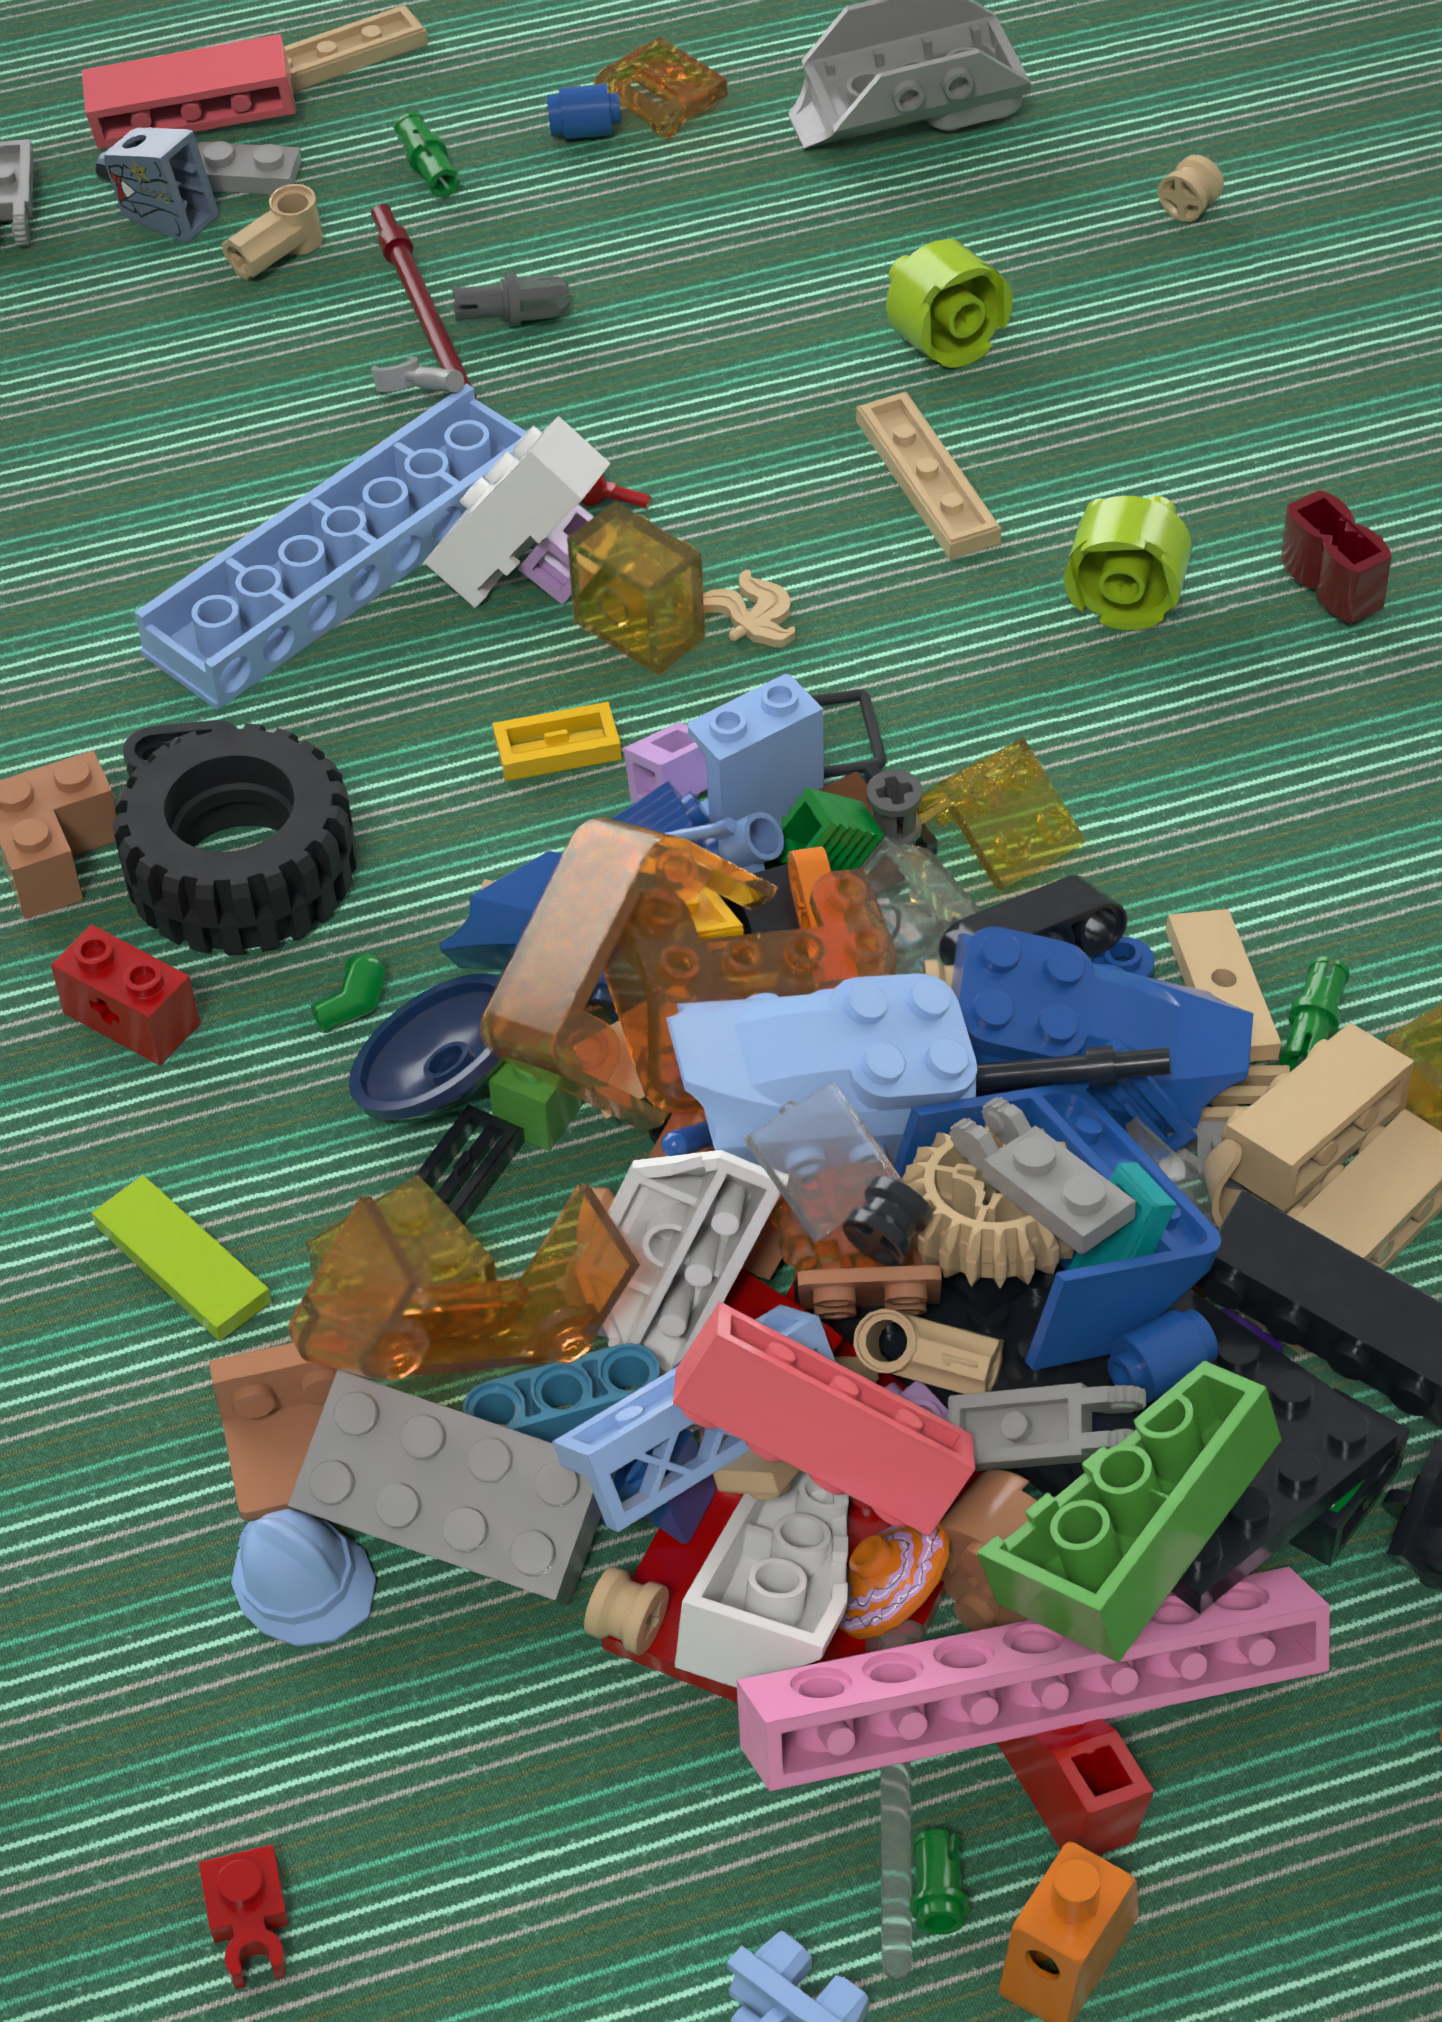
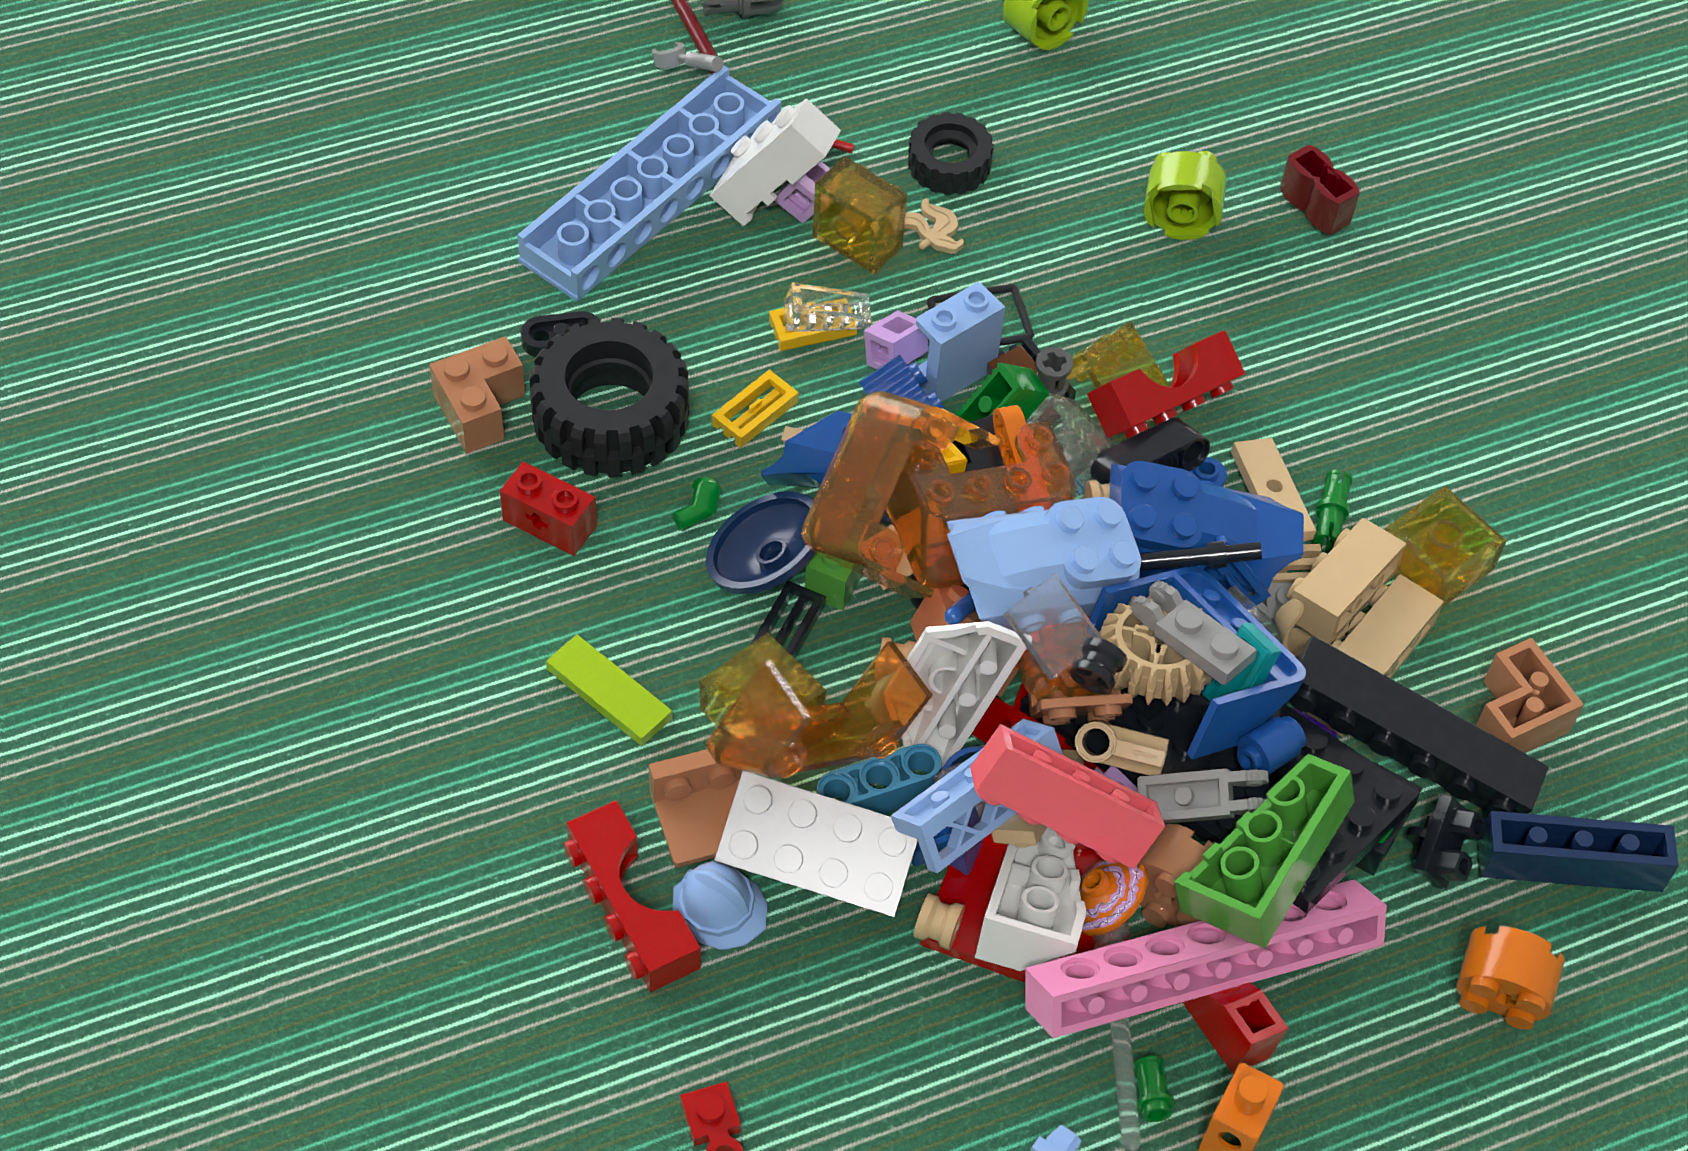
camera: 10 degrees left, 5 degrees up
medium blue plant [656,812,784,899] -> none
tan tile [856,392,1001,560] -> none
none -> red arch [563,800,701,993]
none -> yellow tile [712,369,799,448]
none -> clear slope [784,282,872,332]
none -> black tyre [908,112,994,195]
none -> red arch [1087,330,1246,439]

